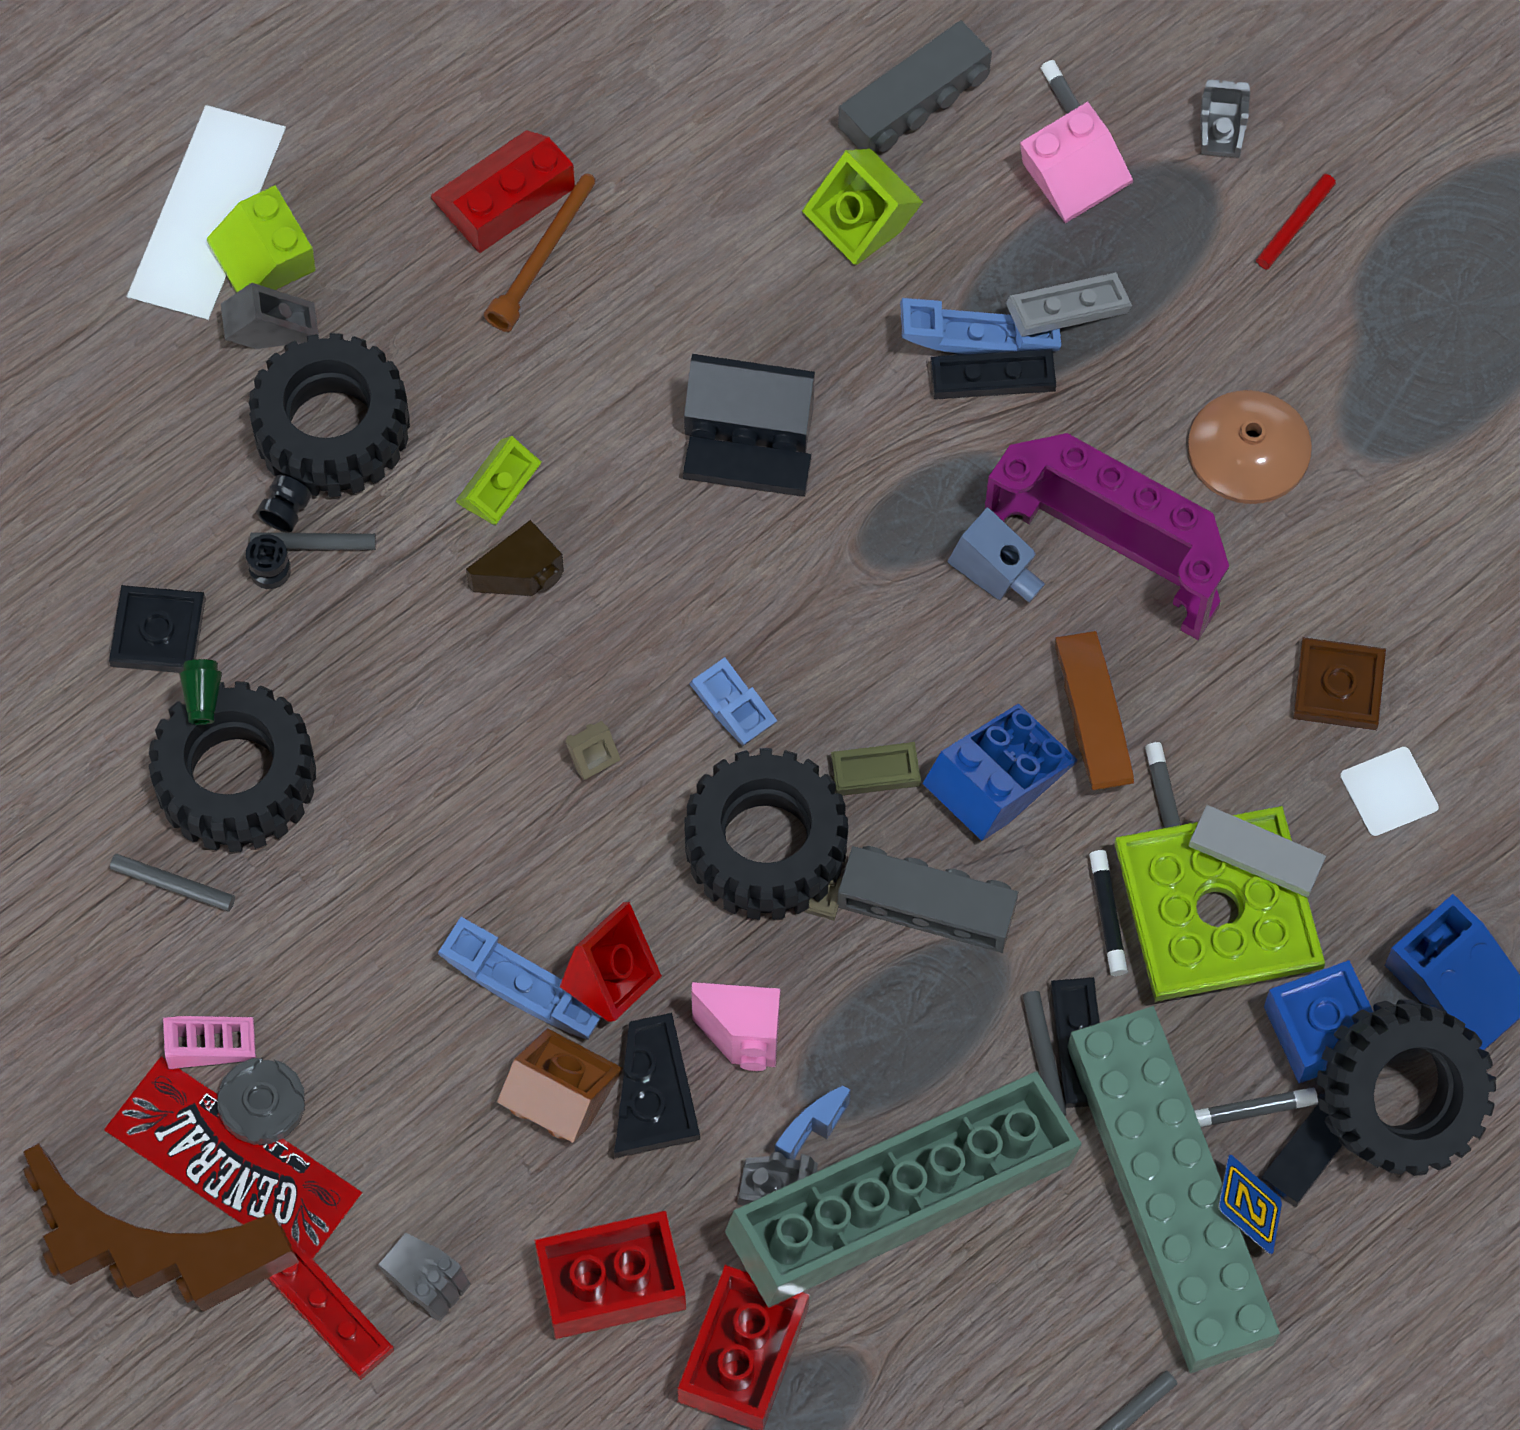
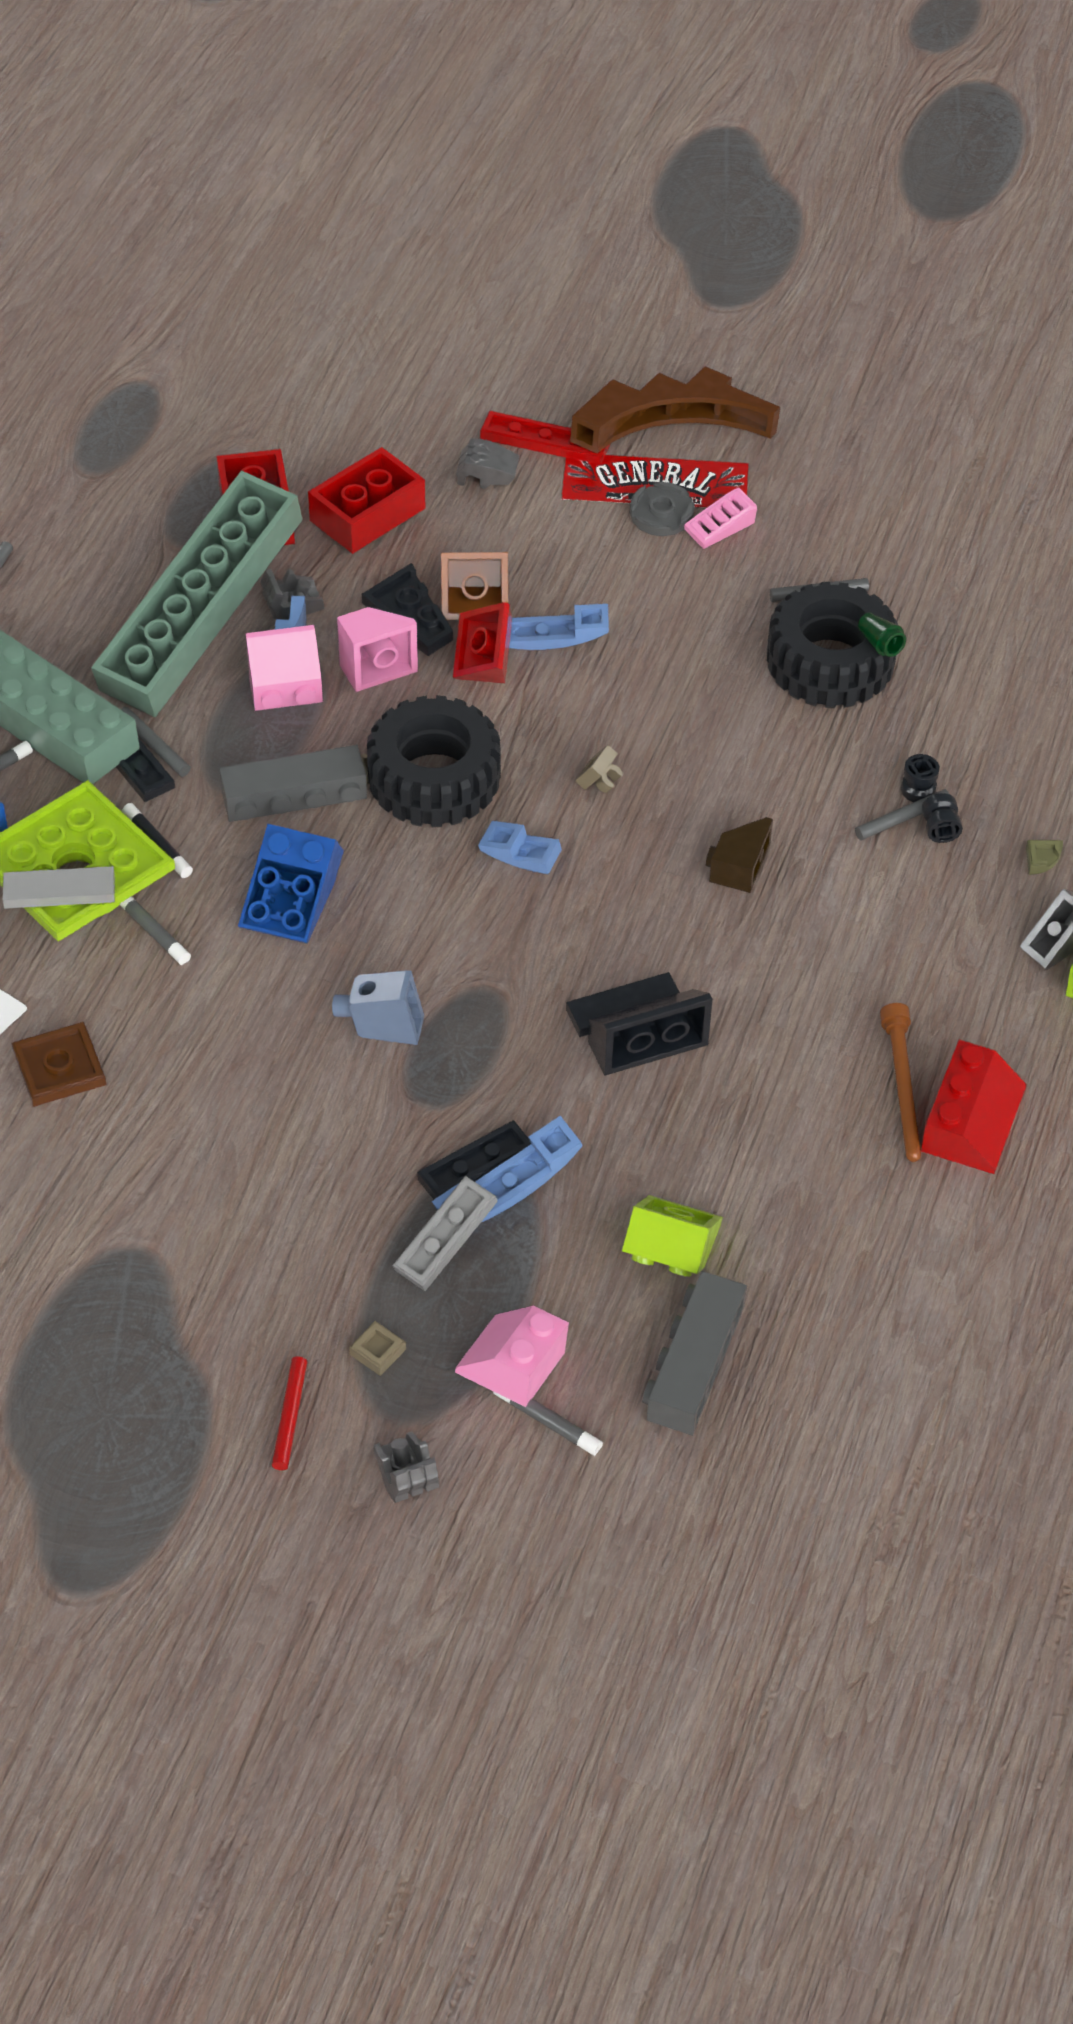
camera: 150 degrees right, 15 degrees down
black tile [109,585,206,673] -> none
black tyre [249,333,410,497] -> none
lime slope [456,436,542,525] -> none
olive tile [831,742,921,796] -> none
magenta windscreen [984,433,1229,640] -> none
dark orange slope [1055,631,1134,790] -> none
nougat dish [1188,390,1312,504] -> none
none -> bright pink slope [245,625,323,711]
none -> dark tan tile [349,1321,406,1376]
none -> olive tile [1026,840,1063,875]

